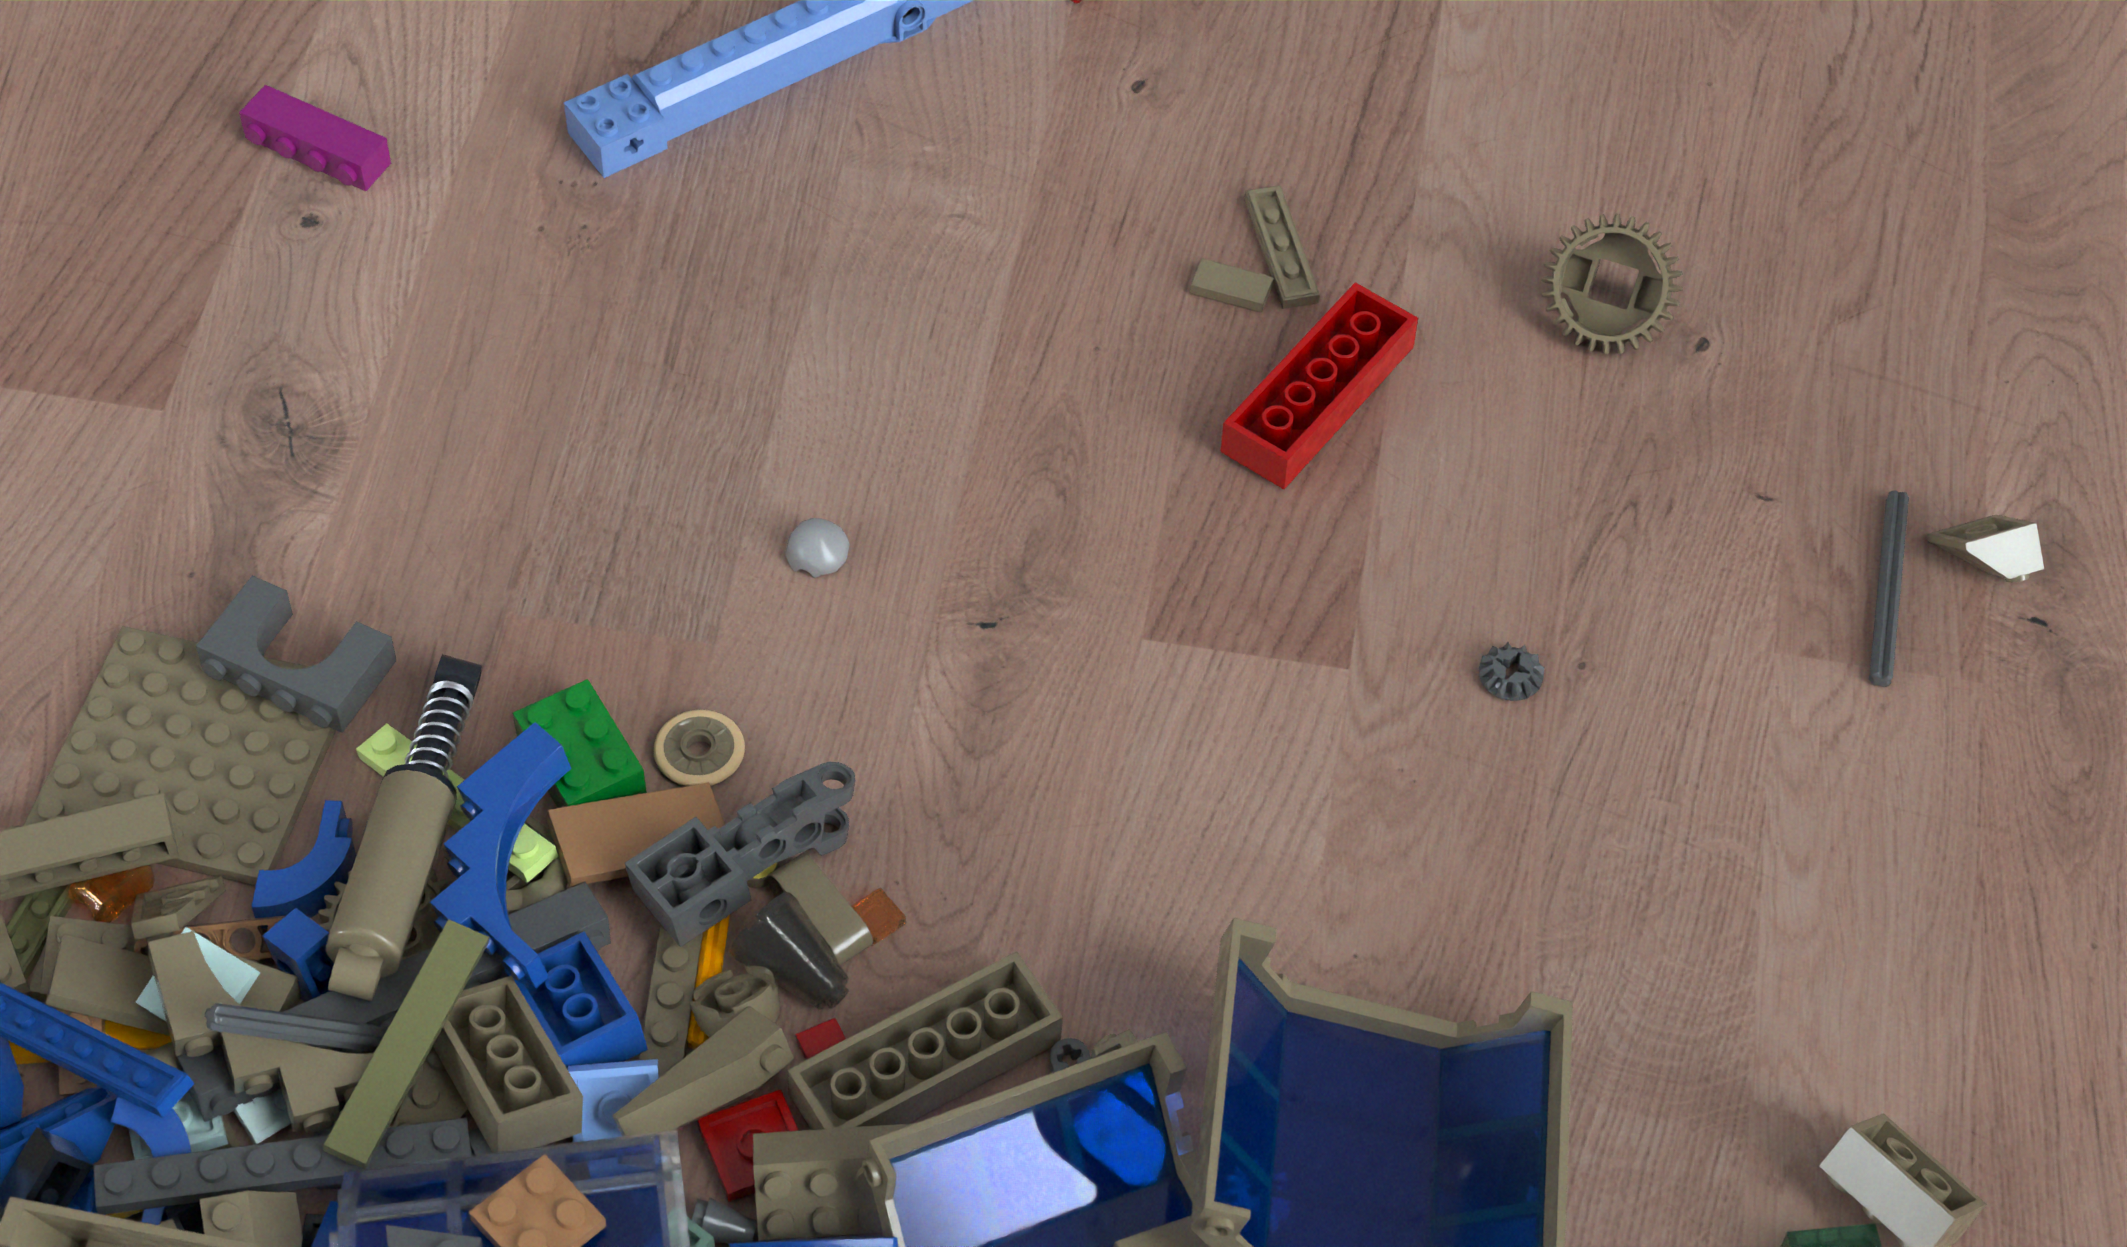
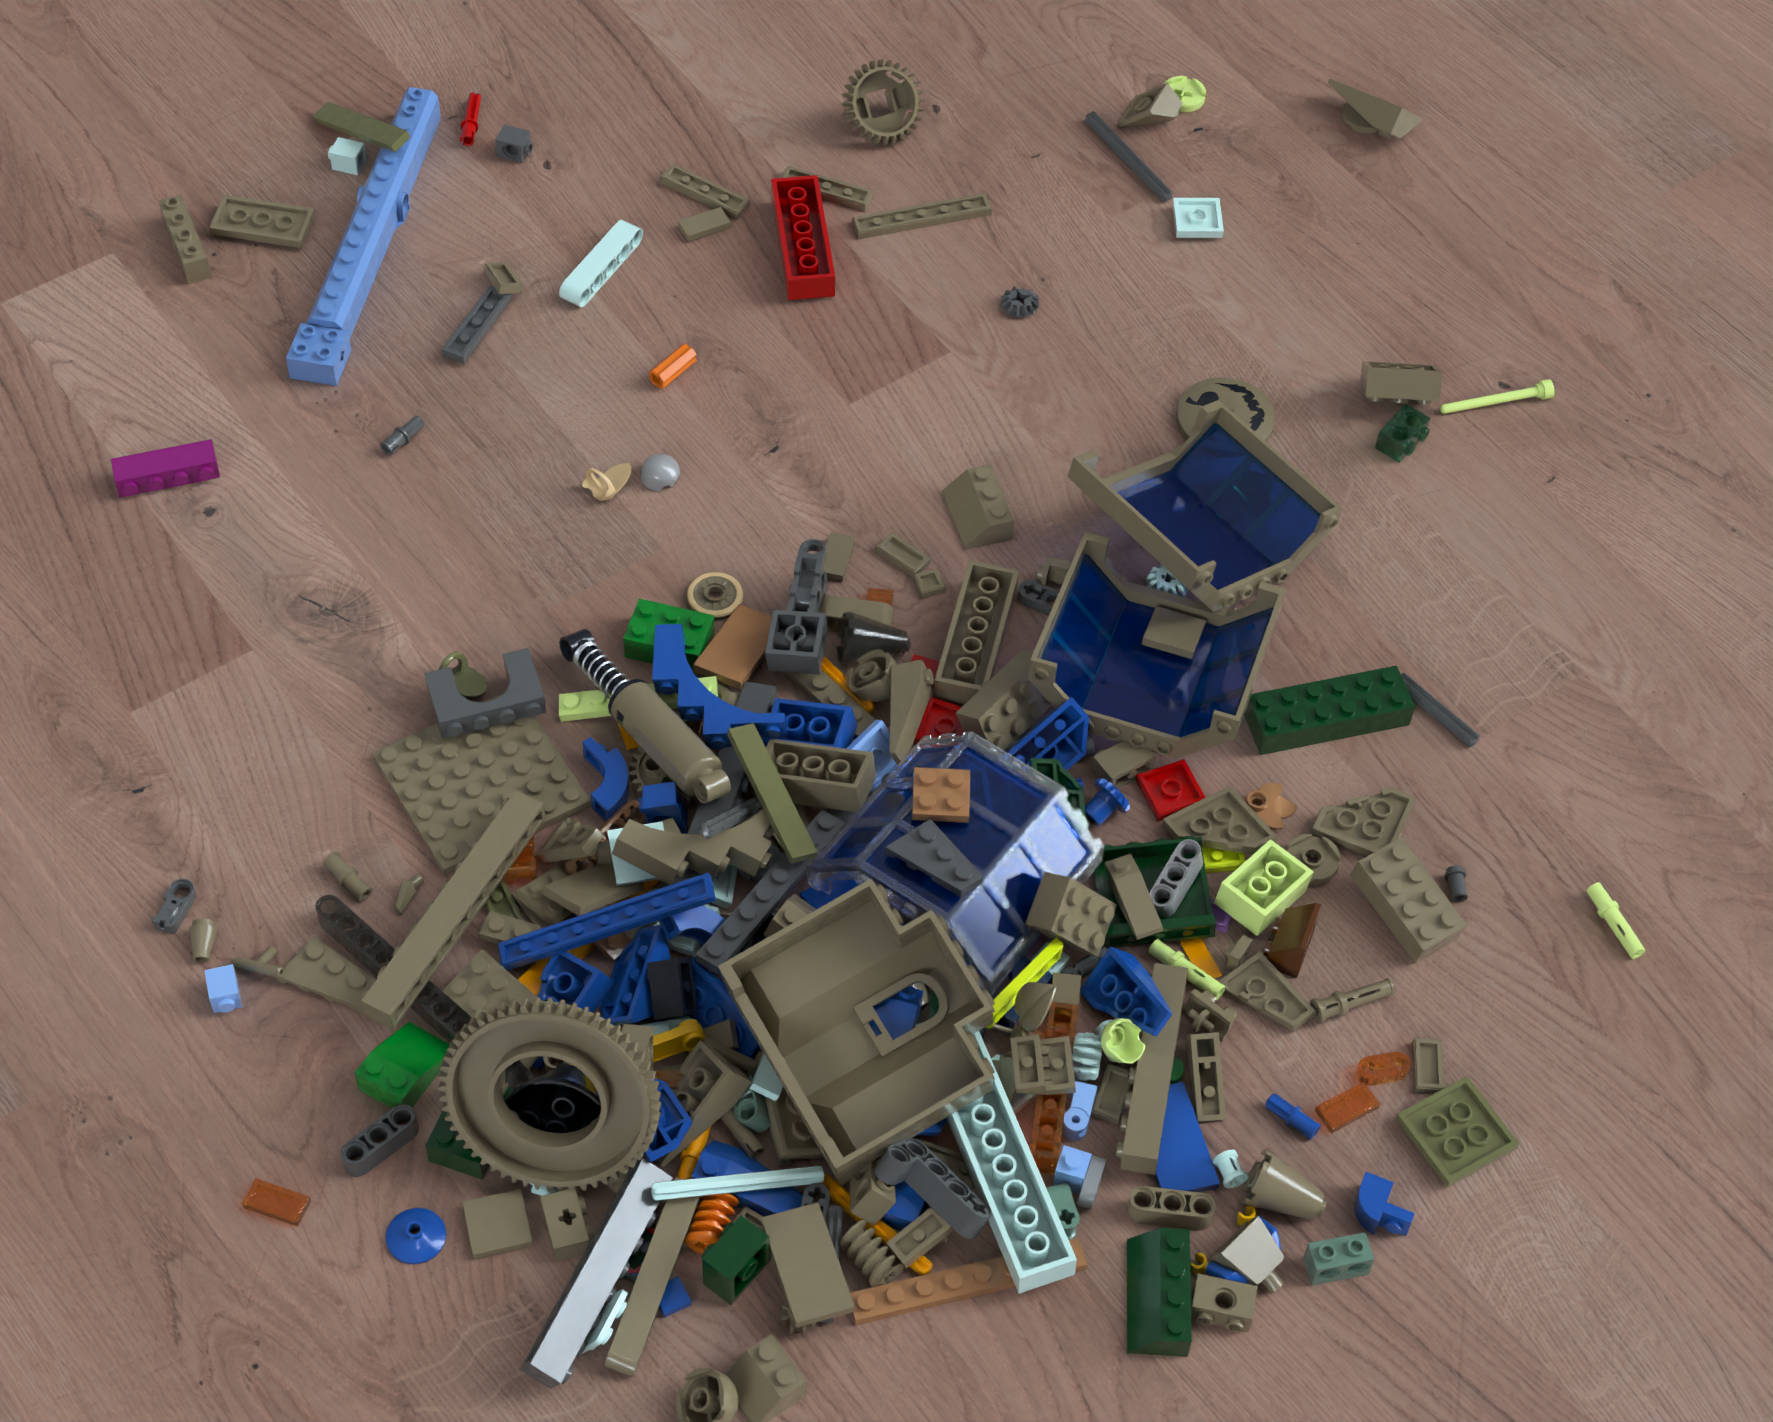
camera: 45 degrees left, 0 degrees up
none -> dark grey axle [380,416,424,456]
none -> olive piece [439,651,488,698]
none -> dark grey plate [442,286,512,364]
none -> dark tan tile [484,262,523,294]
none -> dark grey brick [495,124,533,163]
none -> light aqua beam [559,220,643,307]
none -> tan piece [582,463,632,501]
none -> orange axle [649,343,697,389]
none -> dark tan tile [781,166,874,212]
none -> dark tan tile [824,532,855,582]
none -> dark tan tile [852,193,992,239]
none -> dark tan tile [875,532,931,577]
none -> dark tan tile [913,568,946,599]
none -> dark tan slope [942,464,1014,550]
none -> yellowish green tile [1164,76,1206,113]
none -> light aqua plate [1172,198,1224,238]
none -> dark tan dish [1176,377,1275,458]

